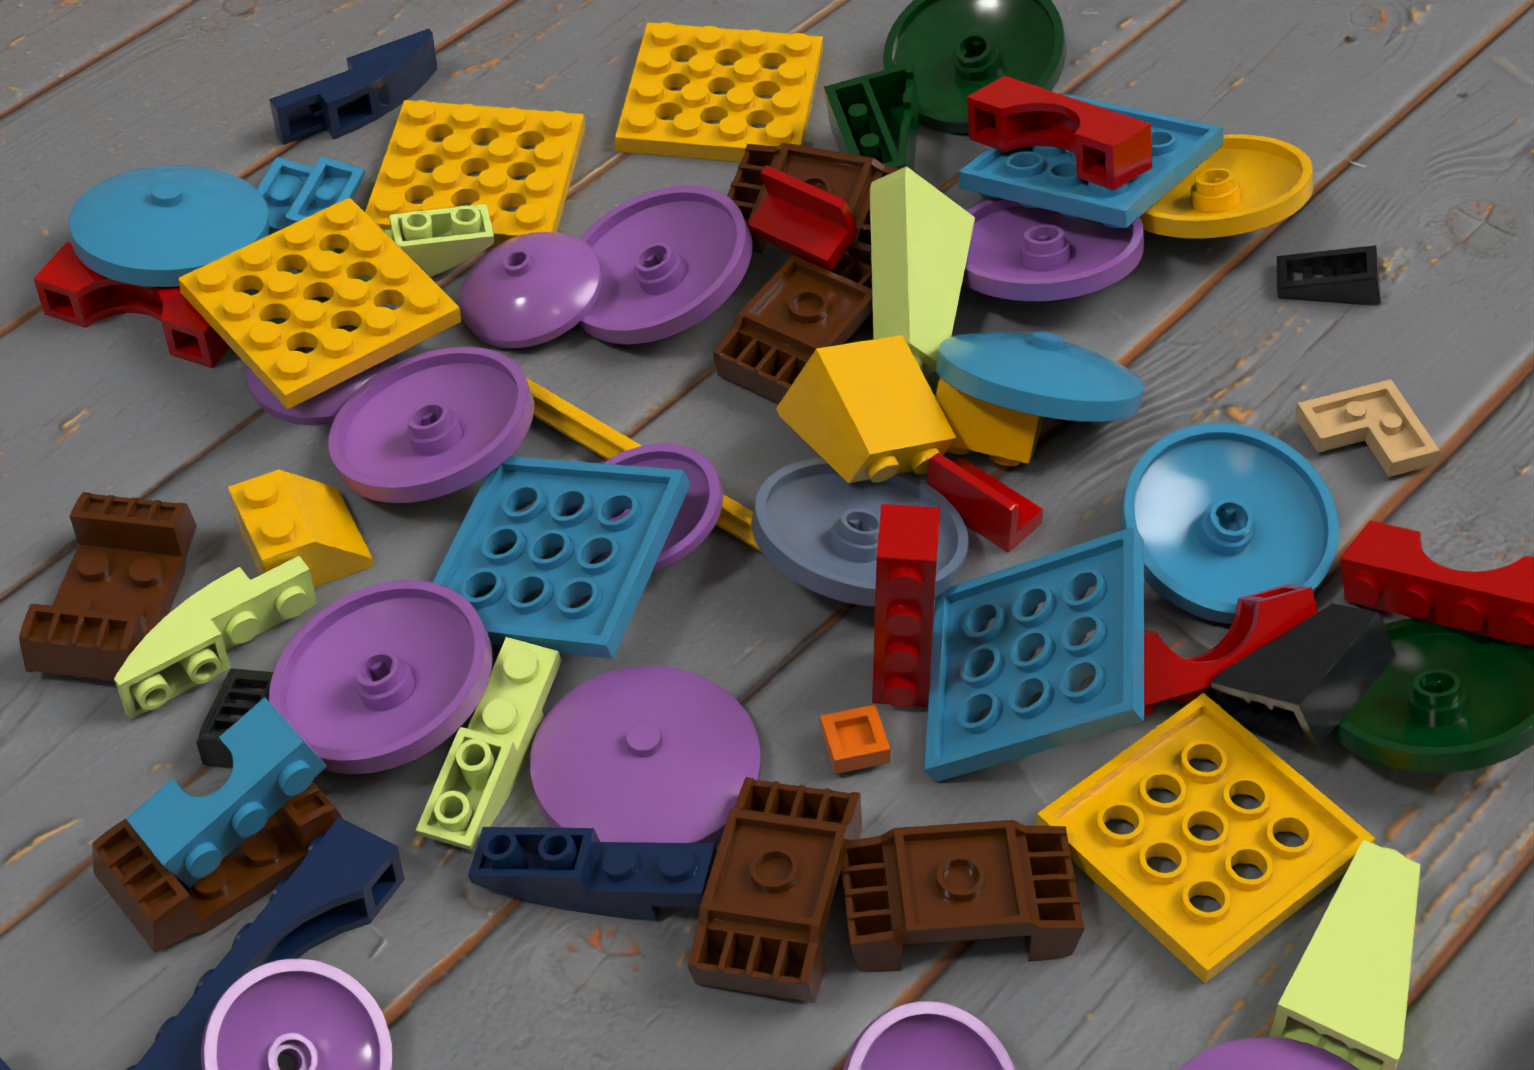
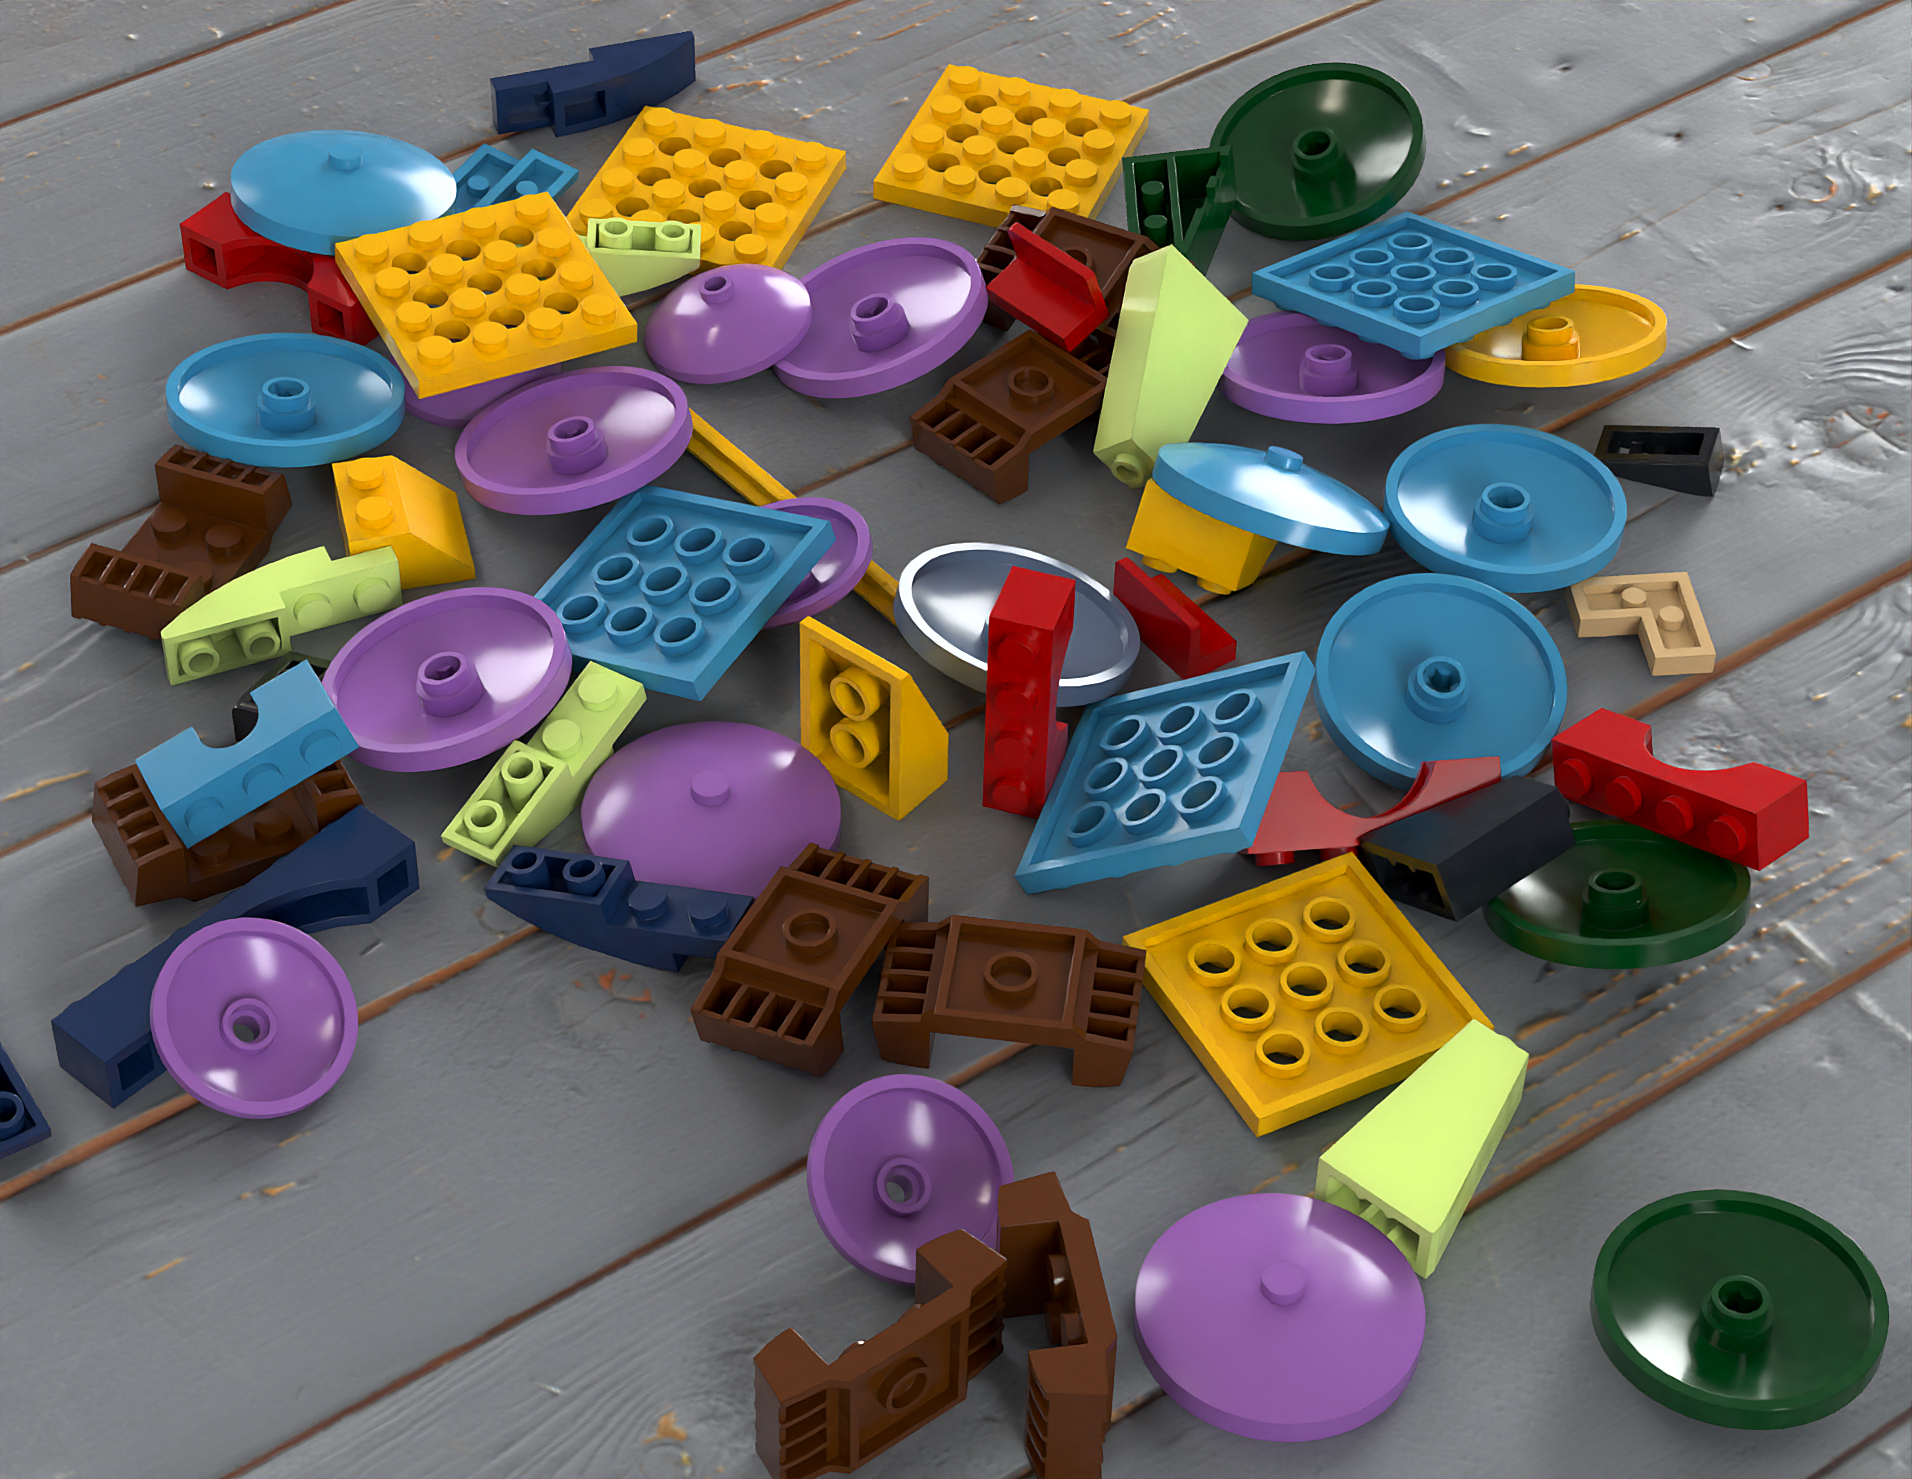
camera: 10 degrees right, 5 degrees down
yellow slope [776,335,957,483] -> none
orange plate [820,704,891,774] -> none
red arch [966,76,1152,190] -> none
none -> dark azure dish [166,333,405,468]
none -> yellow slope [800,616,949,821]
none -> dark azure dish [1383,424,1627,593]

